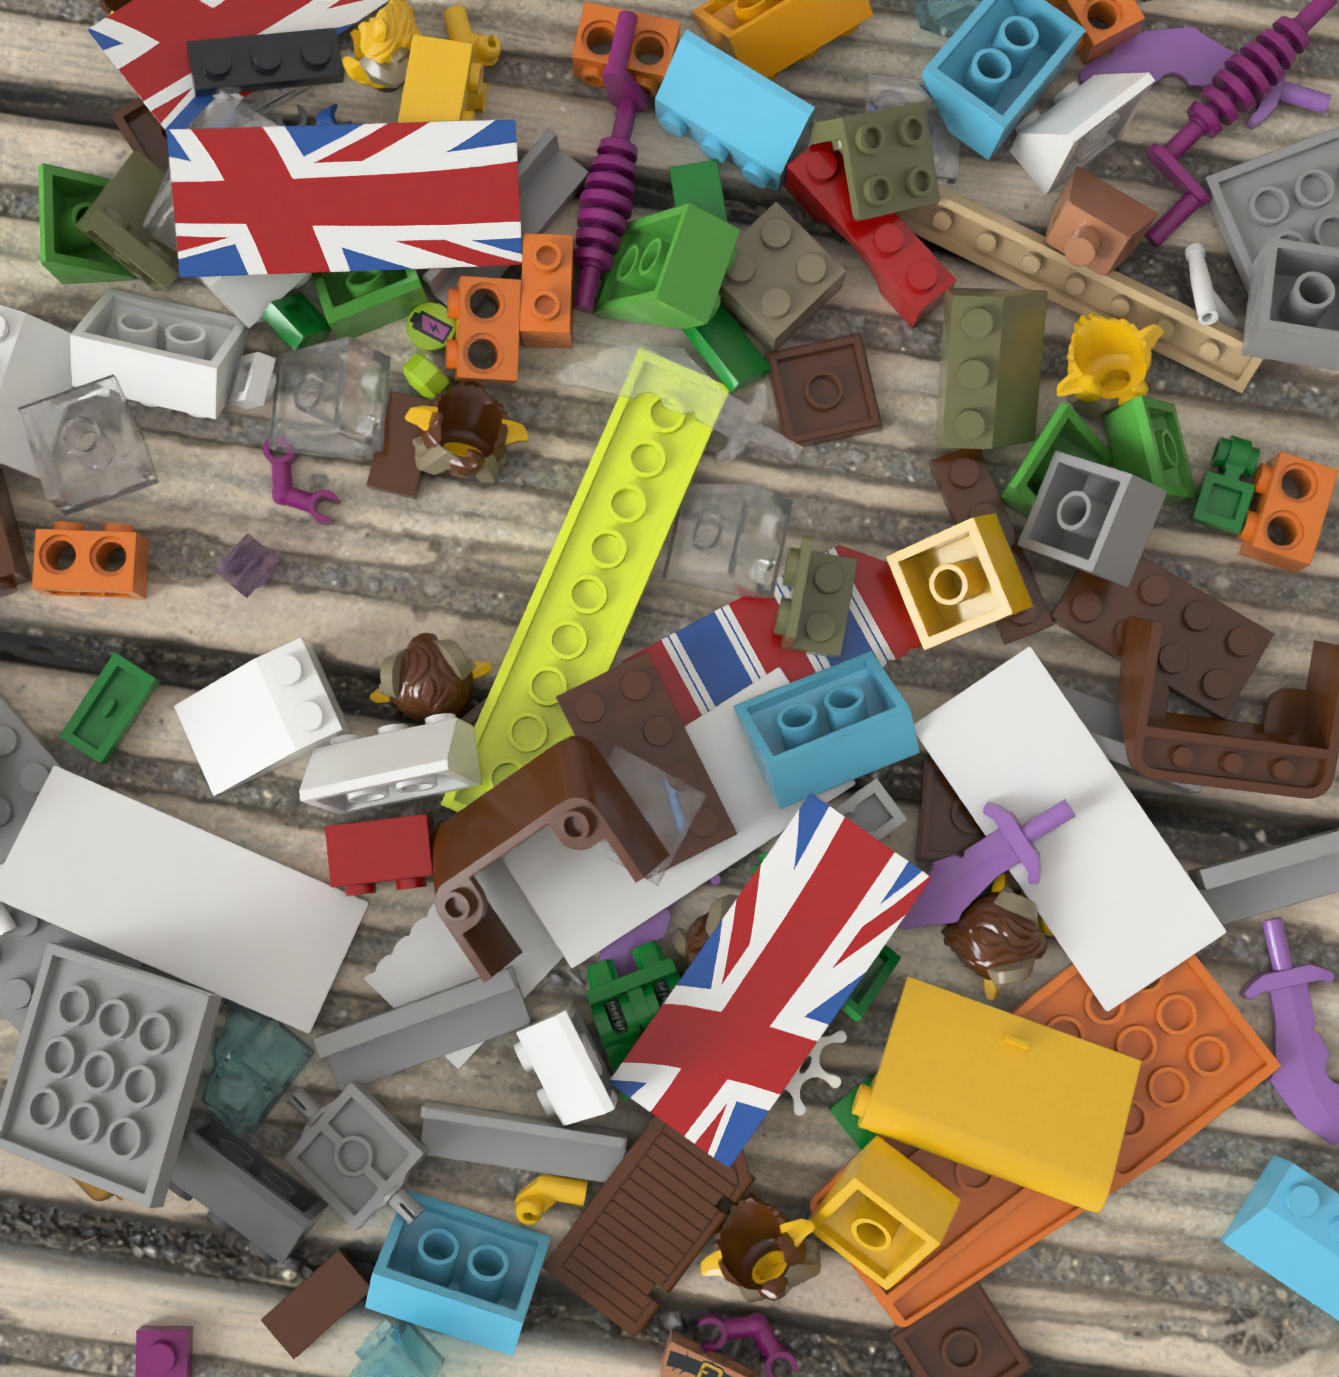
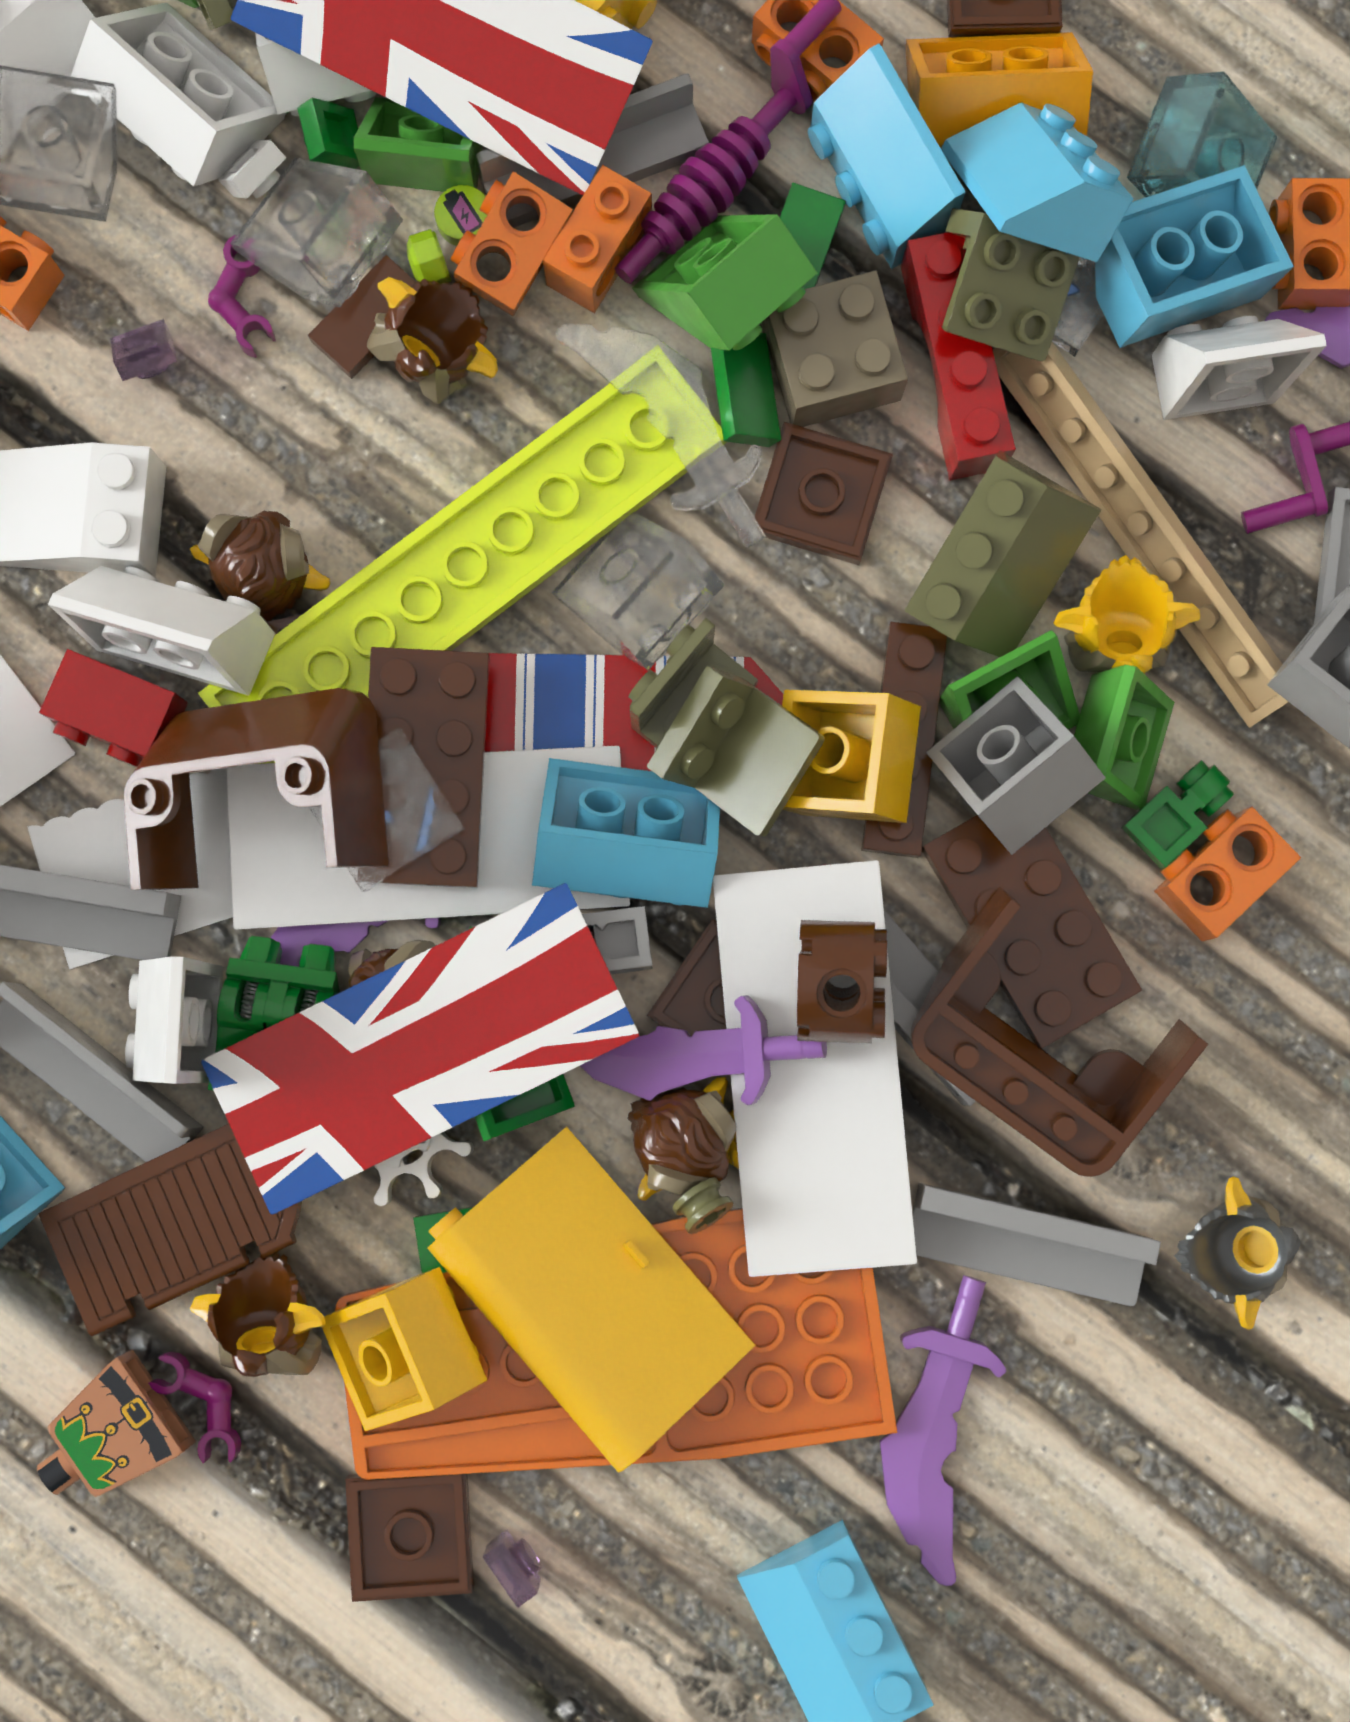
camera: 25 degrees right, 0 degrees up
yellow arm [514,1173,588,1225] -> none
nougat torso [1045,166,1158,276] -> none
white piece [1185,243,1237,328] -> none
none -> clear purple plate [483,1530,542,1608]
none -> olive bracket [646,665,825,837]
none -> olive bush [672,1177,734,1234]
none -> reddish brown brick [797,920,887,1044]
none -> medium azure slope [941,103,1134,262]

